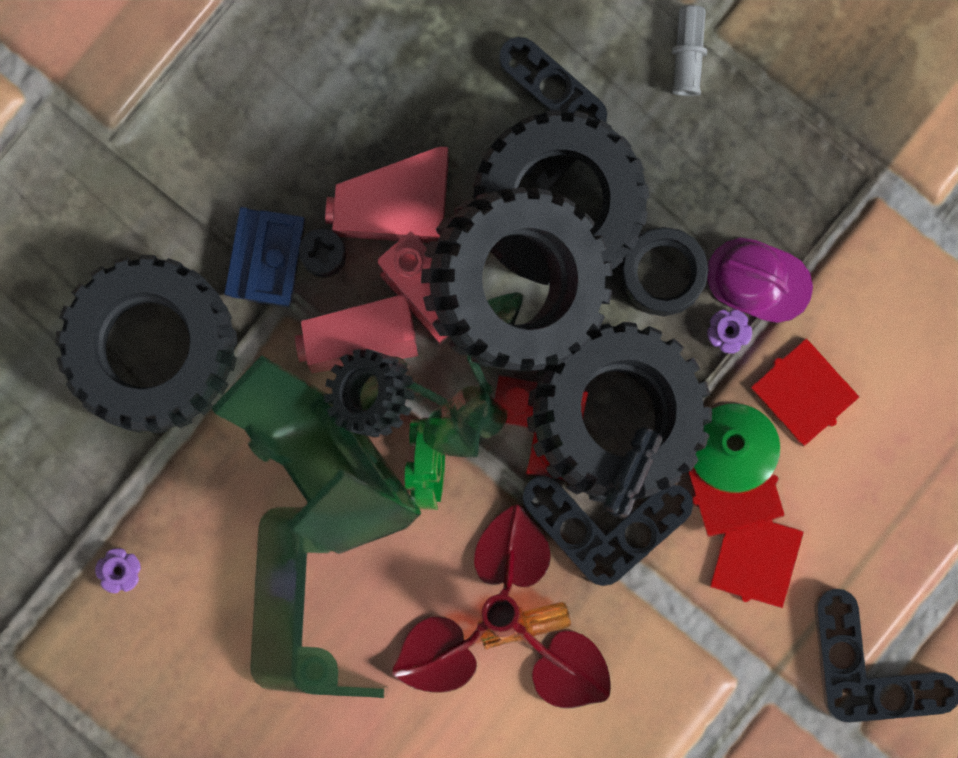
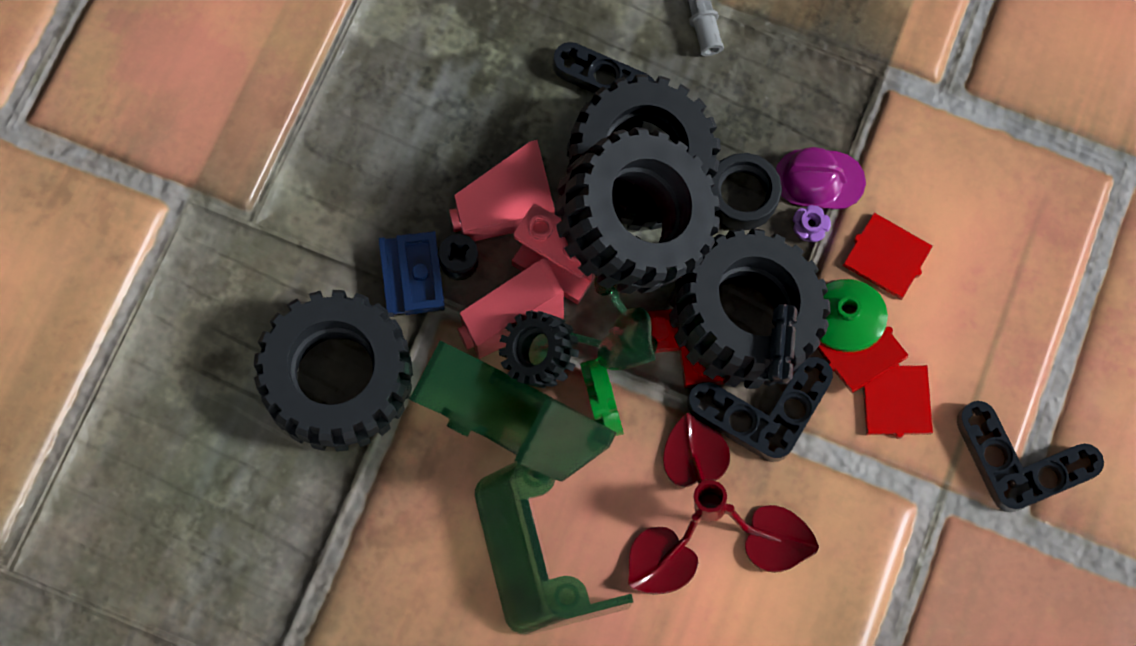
camera: 30 degrees left, 10 degrees down
medium lavender plate [95,548,141,593] -> none
clear orange axle [478,602,571,650] -> none

